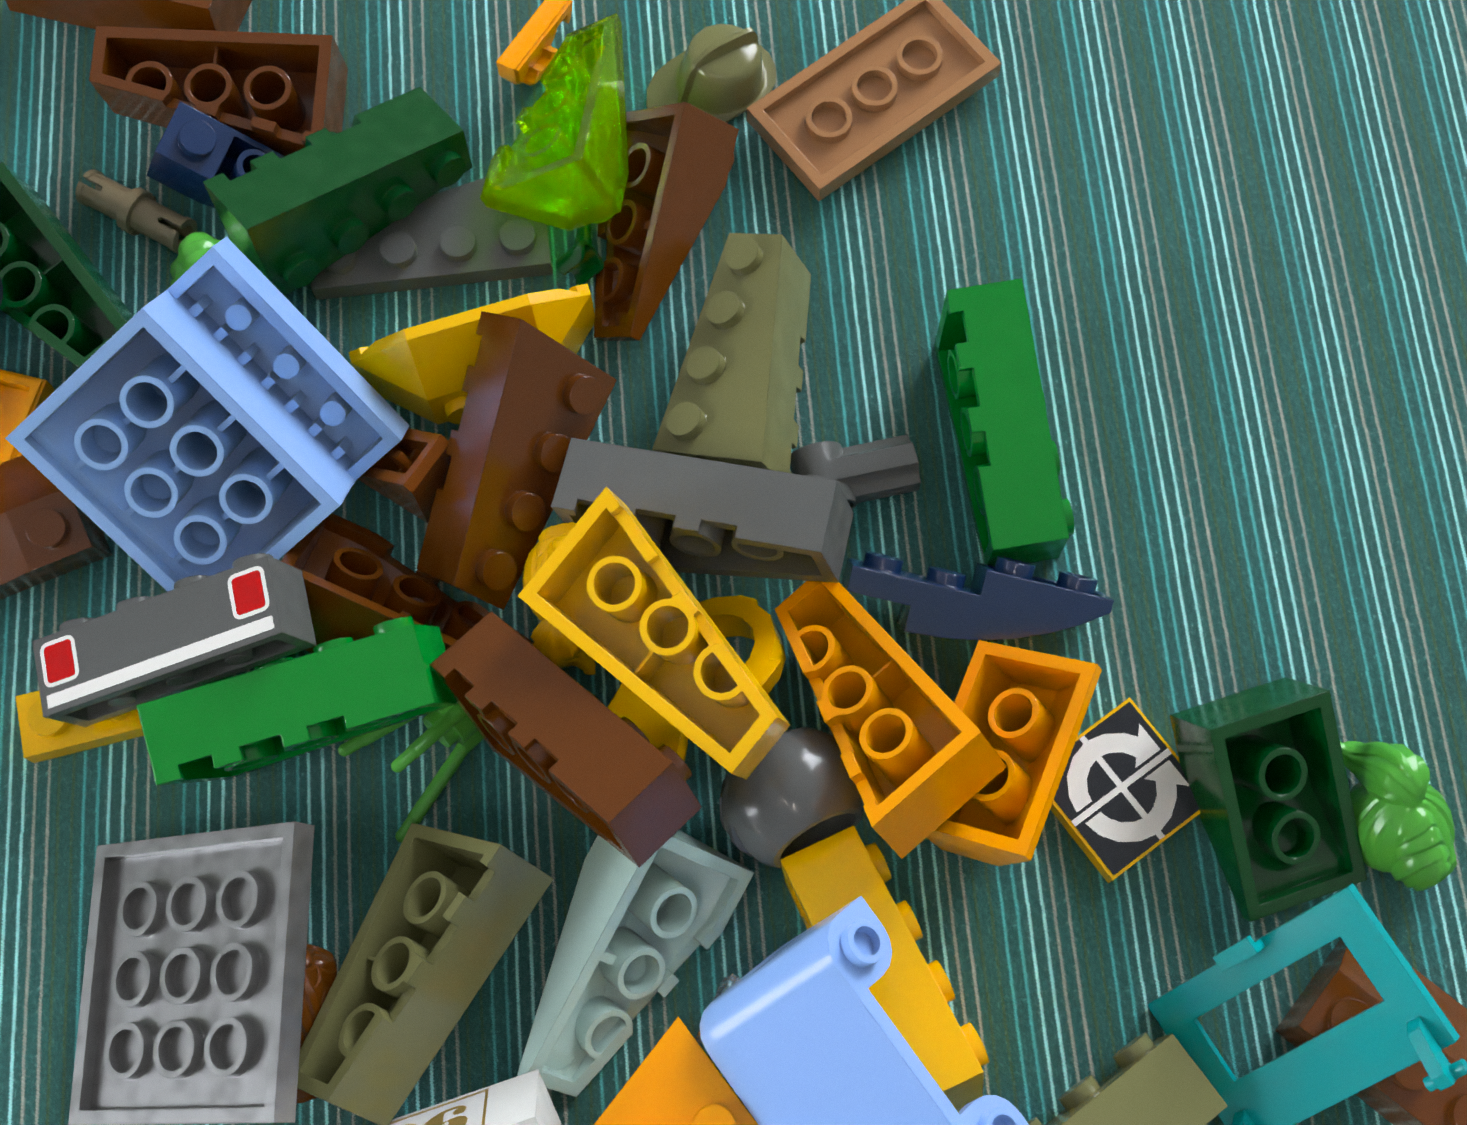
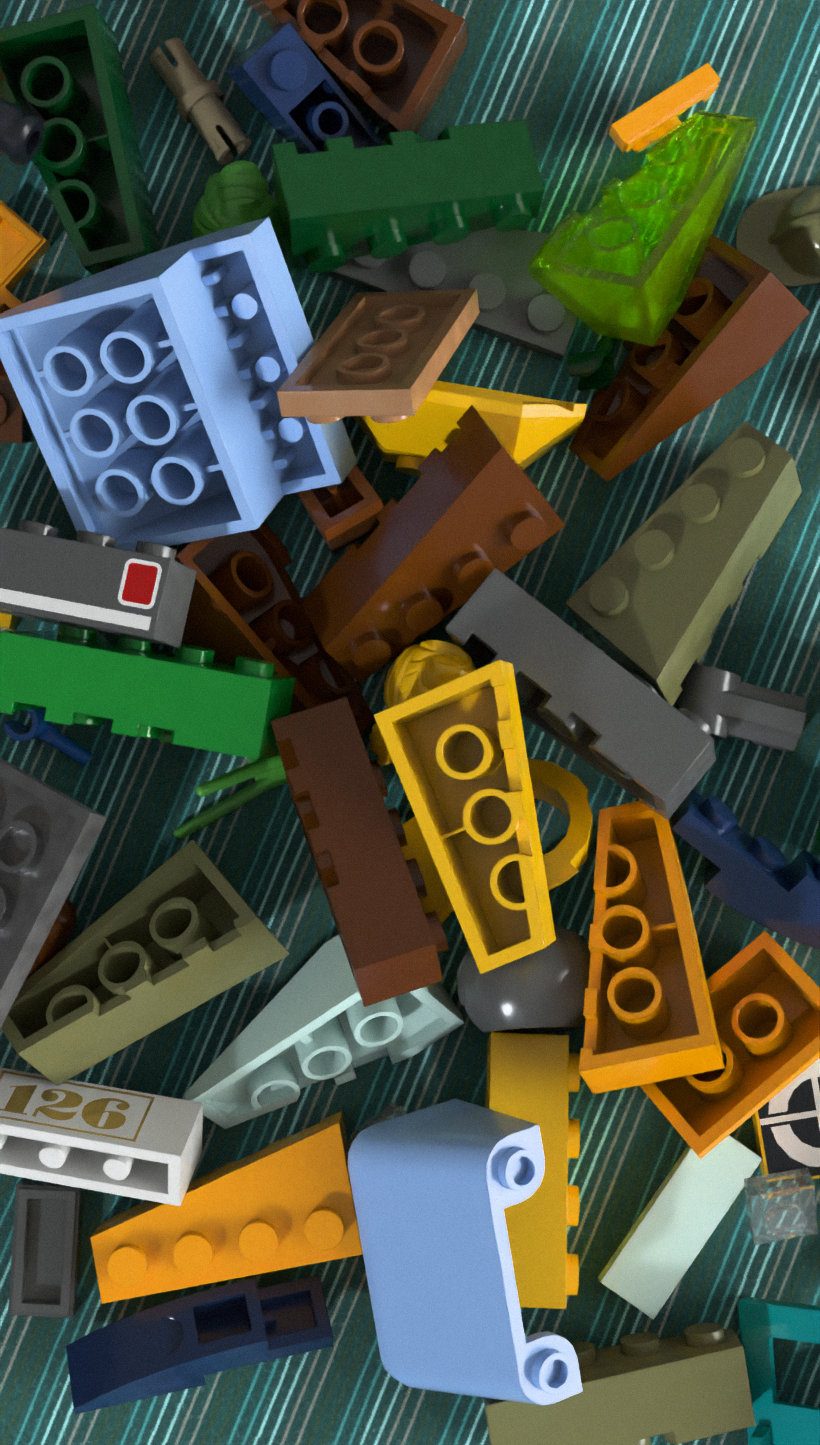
camera: 25 degrees right, 15 degrees up
none -> blue hand [4,709,94,767]
none -> medium nougat plate [277,289,480,424]
none -> light aqua tile [598,1135,762,1320]
none -> clear plate [744,1168,818,1245]

